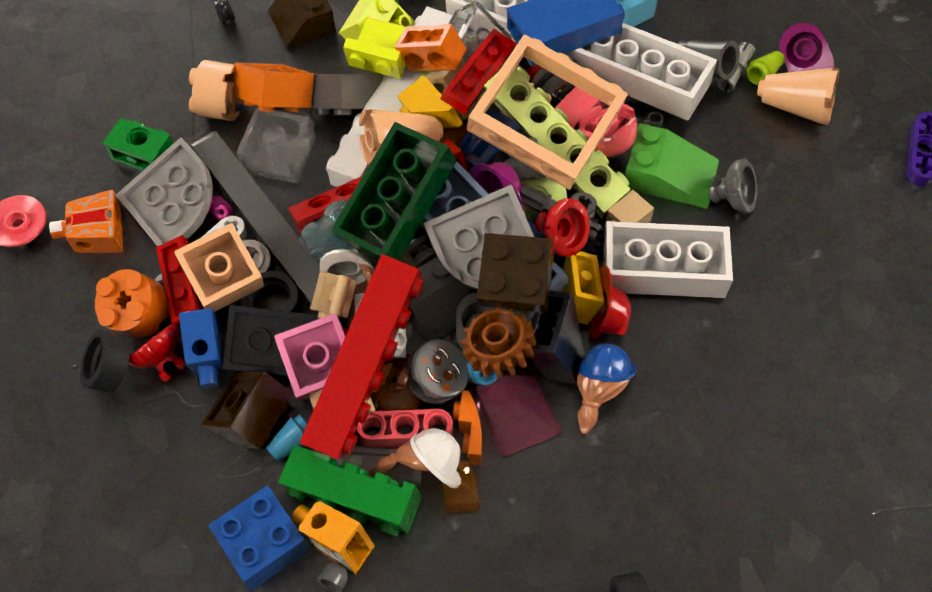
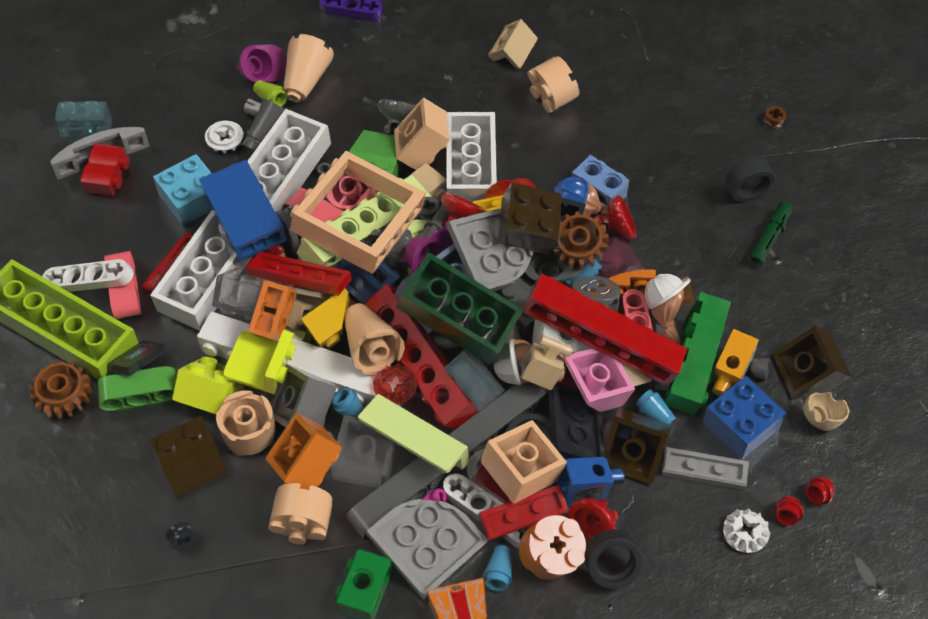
camera: 95 degrees left, 5 degrees down
none -> white gear [205,121,244,153]
none -> light nougat brick [216,391,276,456]
none -> dark azure cone [332,388,365,427]
none -> yellowish green panel [358,394,469,473]
none -> clear red gear [373,363,417,405]
none -> light nougat brick [394,98,450,170]
none -> dark azure cone [483,545,512,591]
none -> tan panel [488,19,537,69]
none -> light nougat brick [527,56,579,113]
none -> medium blue brick [572,155,629,206]
none -> red hair [595,195,637,240]
none -> light grey tile [661,447,749,490]
none -> white gear [723,508,770,553]
none -> red plate [775,496,804,526]

